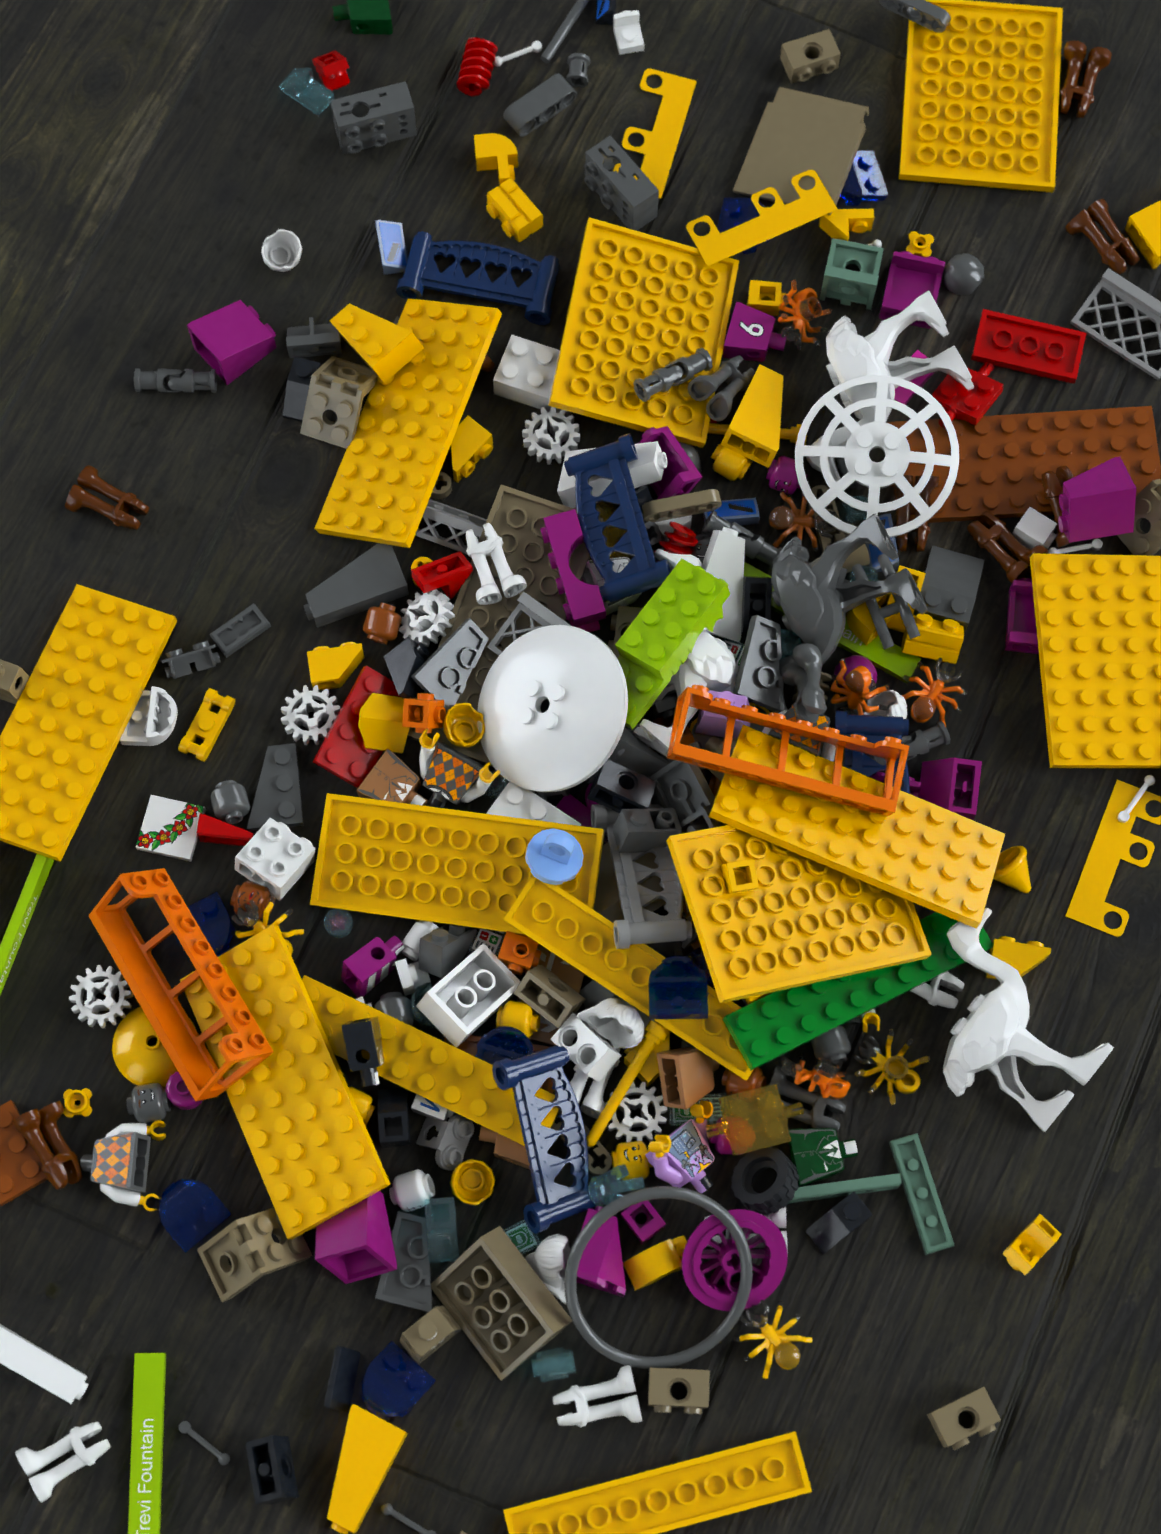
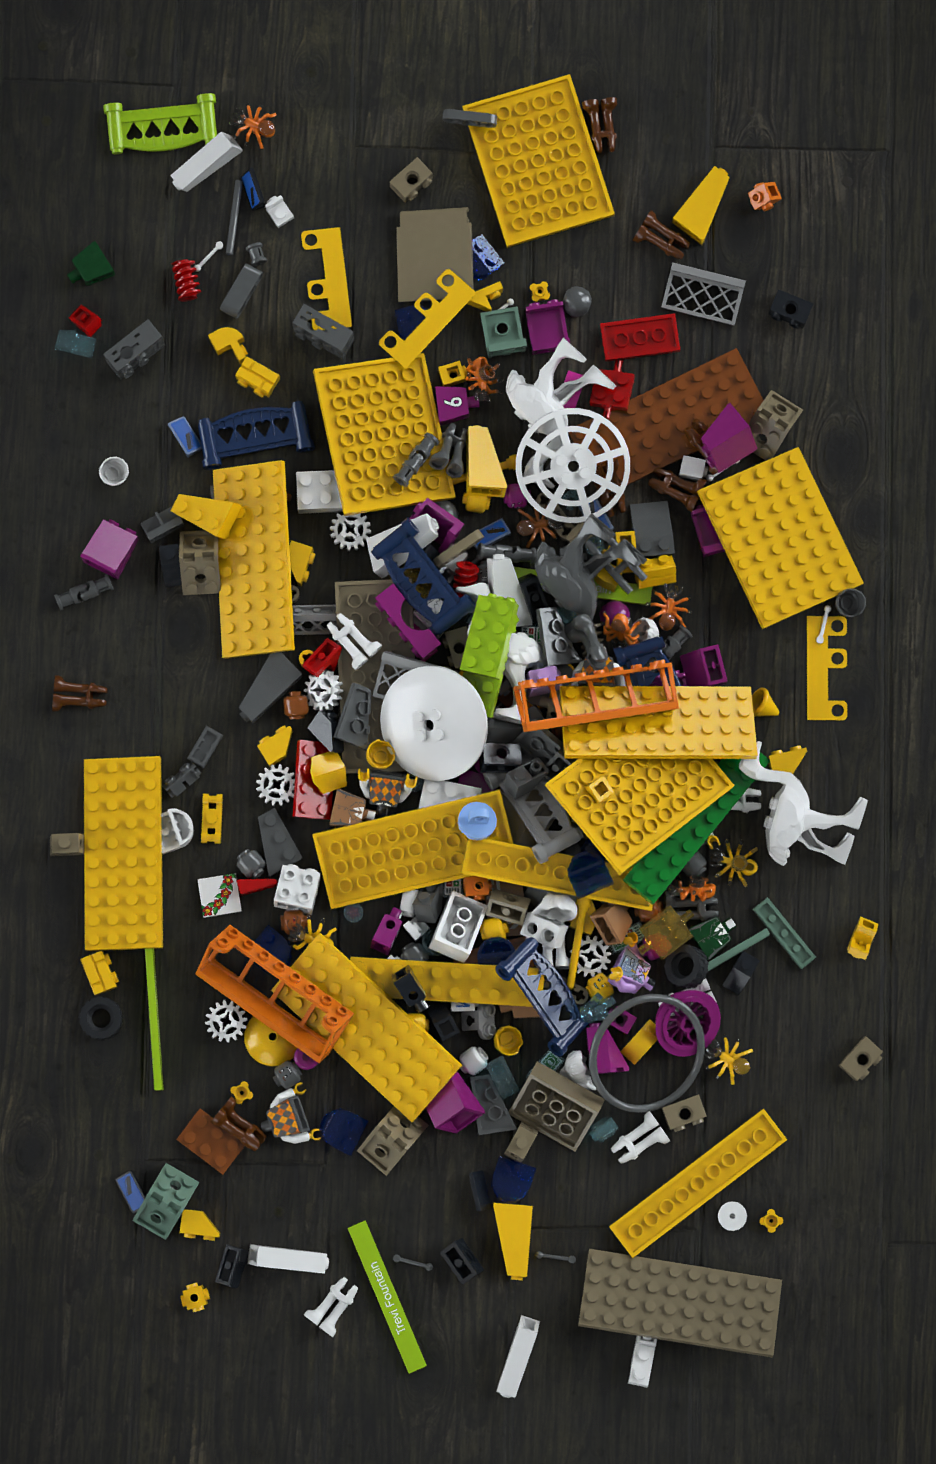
camera: 25 degrees left, 10 degrees up
orange brick [402,693,446,734] -> none

